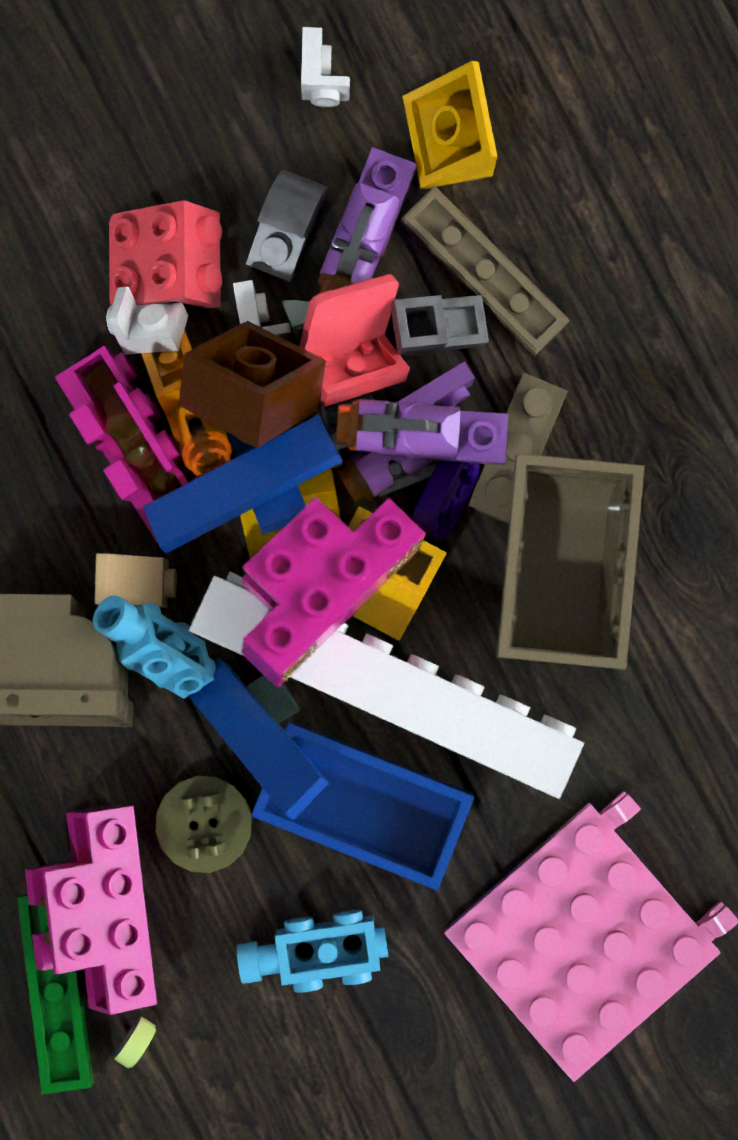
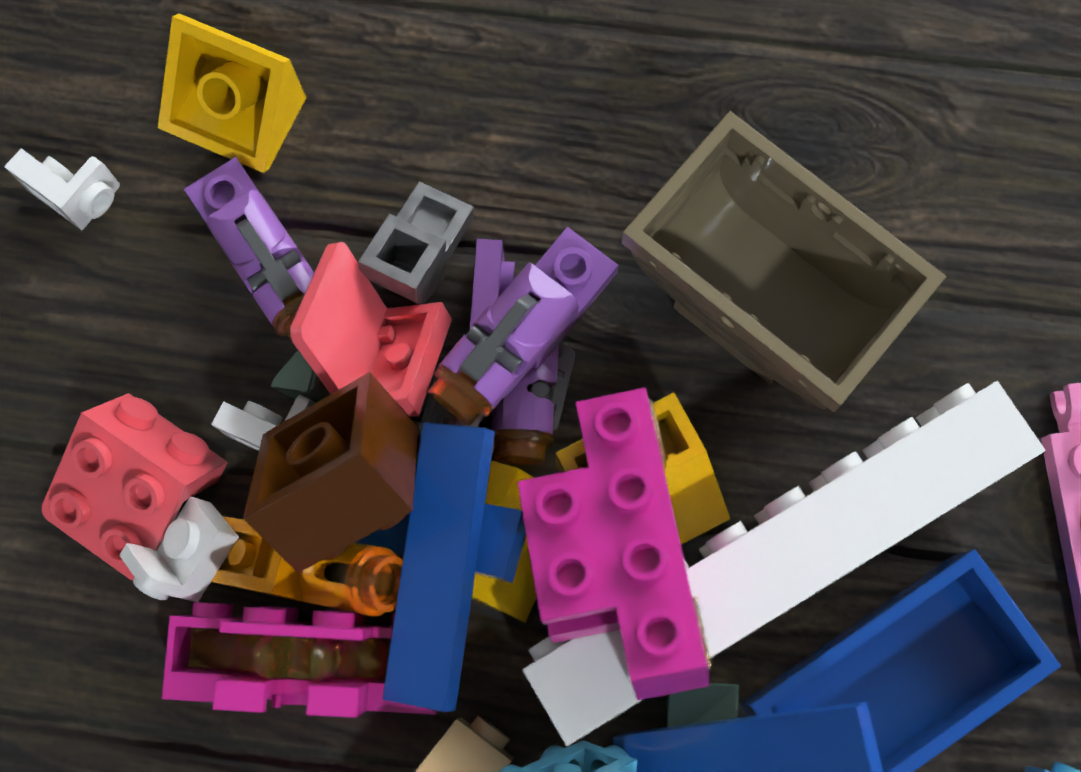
camera: 55 degrees left, 10 degrees down
flat silver brick [246,170,328,282] -> none
dark tan tile [401,186,570,356] -> none
dark purple beam [412,461,480,541] -> none
dark tan plate [467,372,568,524] -> none

